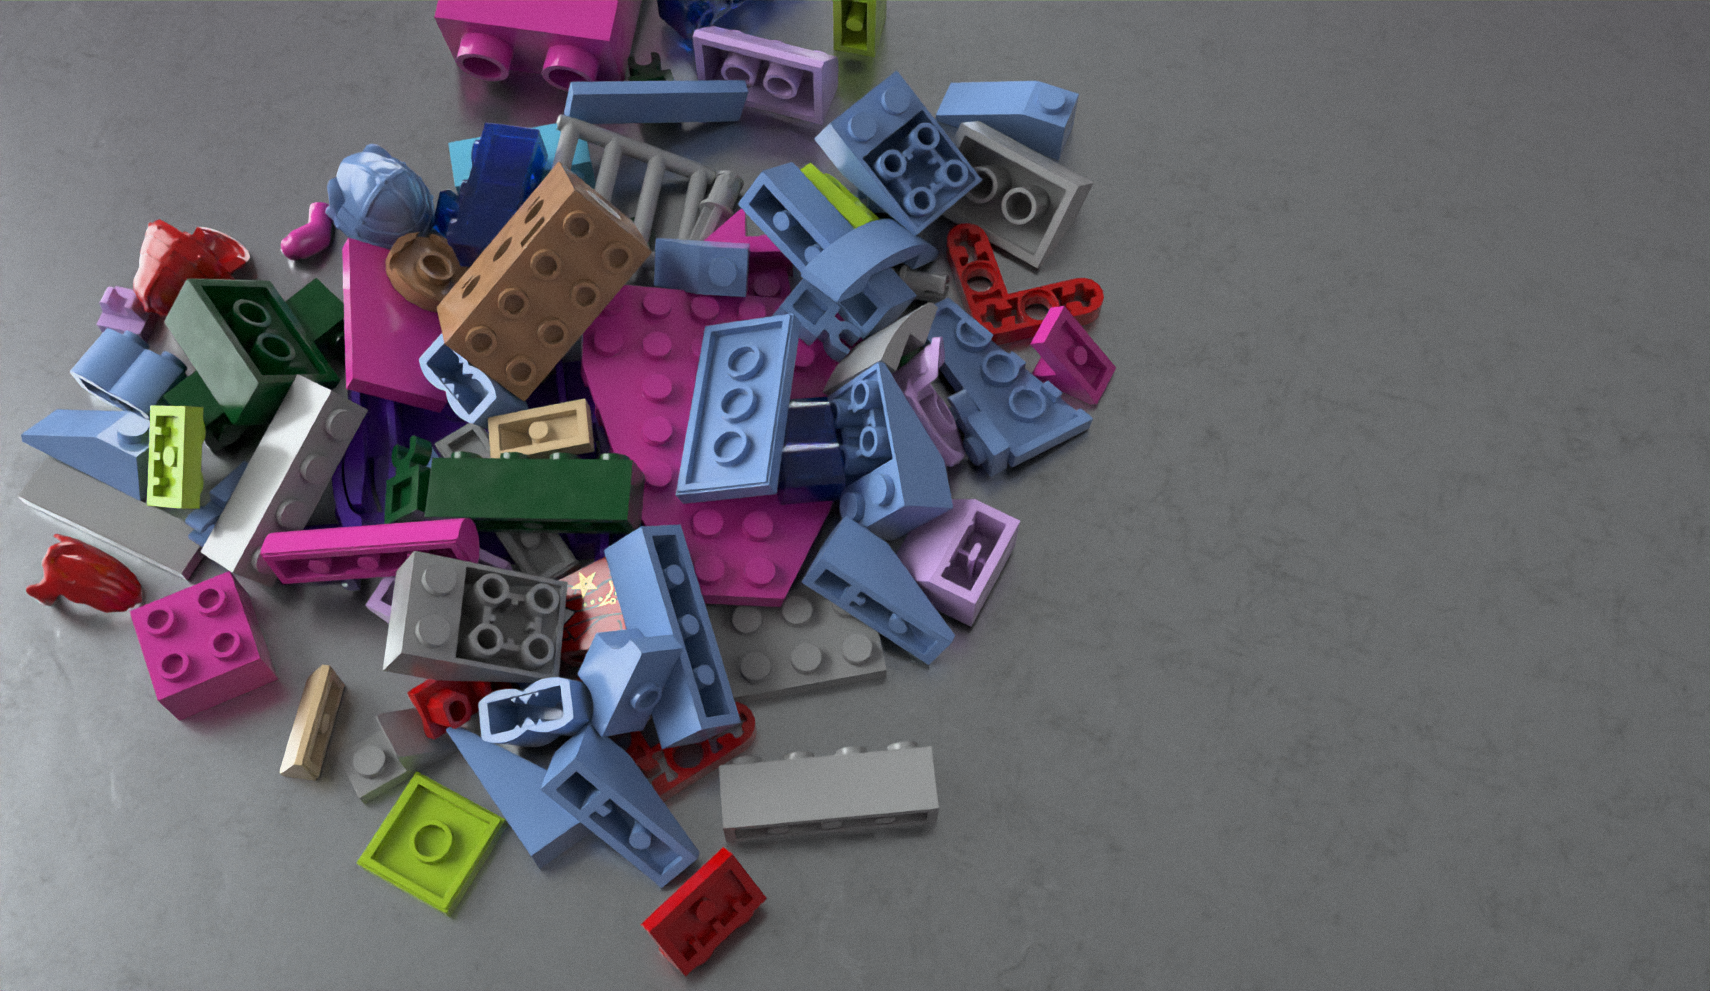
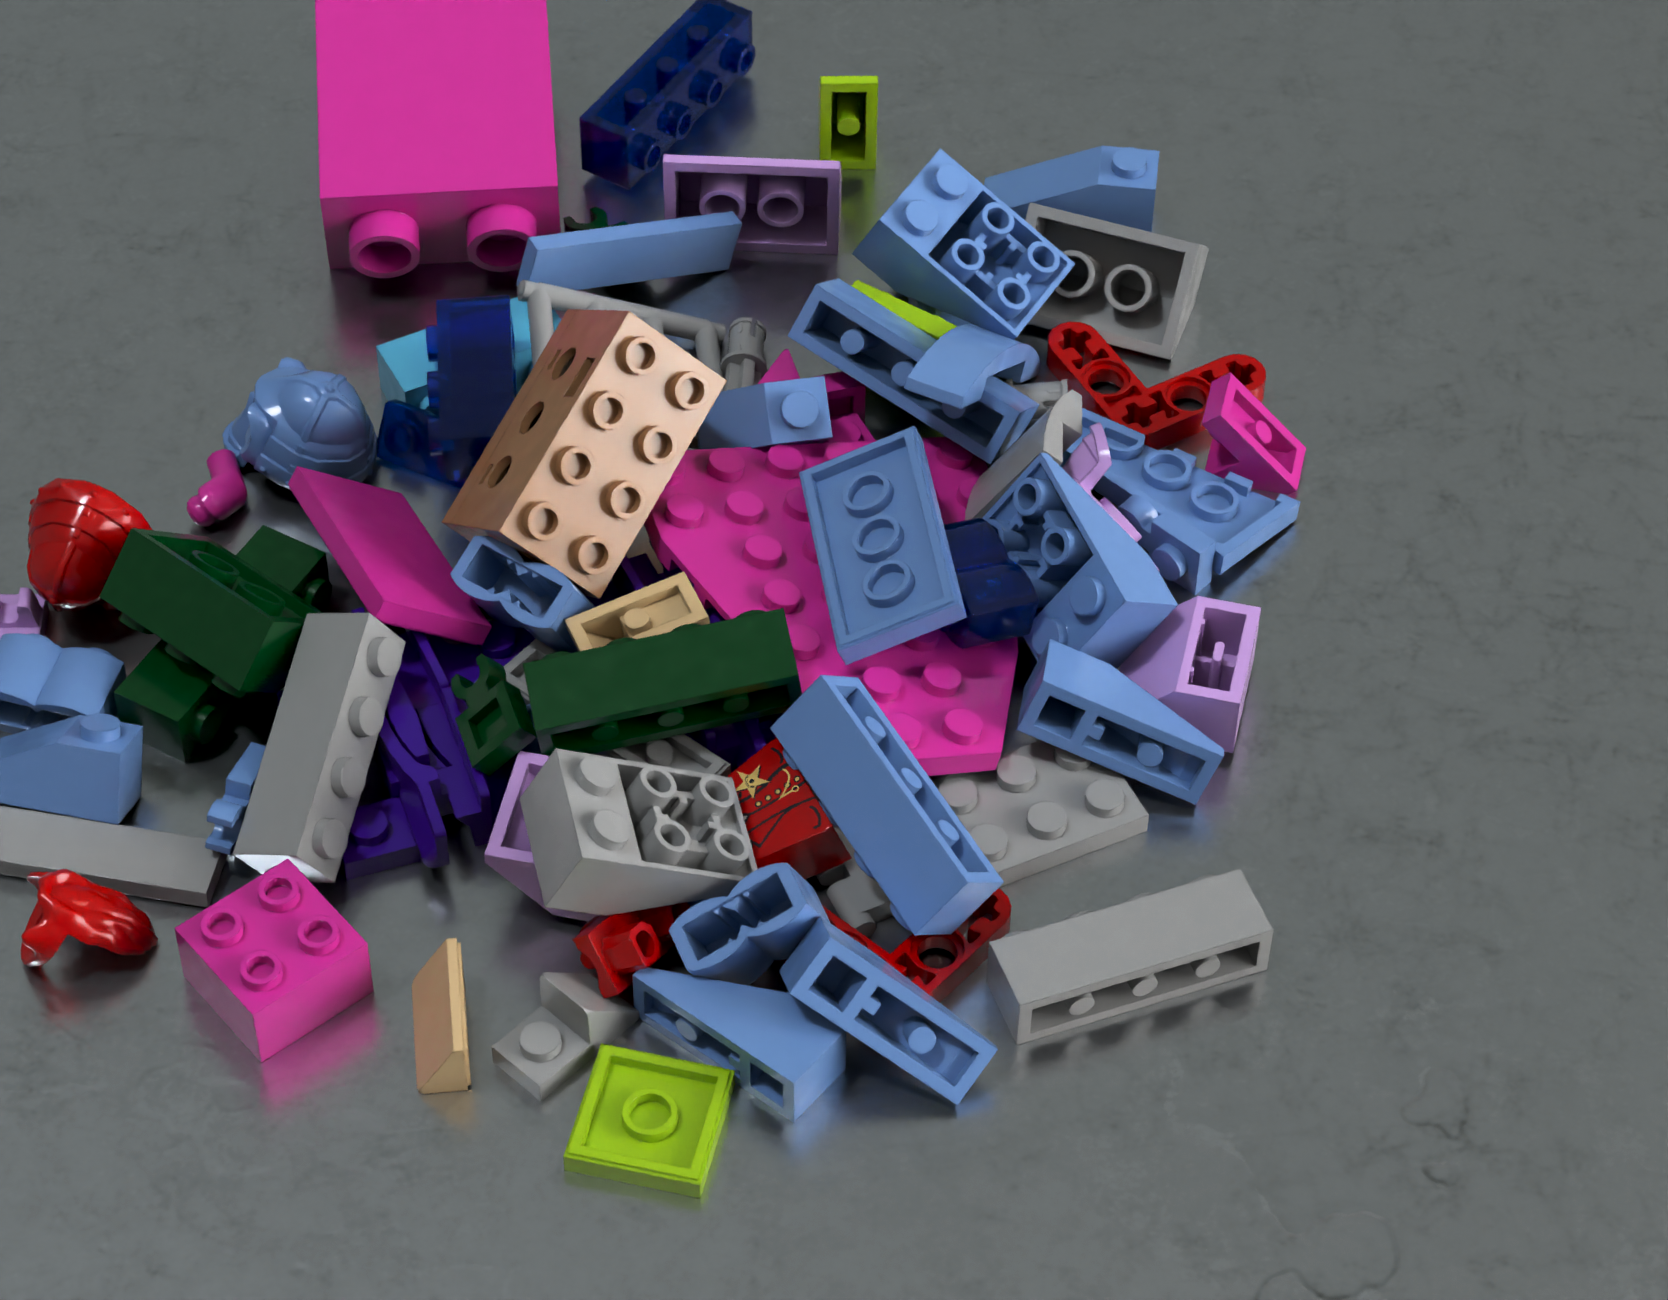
camera: 15 degrees left, 15 degrees down
lime bracket [147,405,206,509] -> none
dark pink brick [260,518,480,584] -> none
medium nougat tile [385,232,474,313] -> none
medium blue brick [577,628,683,737] -> none
red bracket [640,847,767,977] -> none
medium blue plate [772,278,862,362] -> none

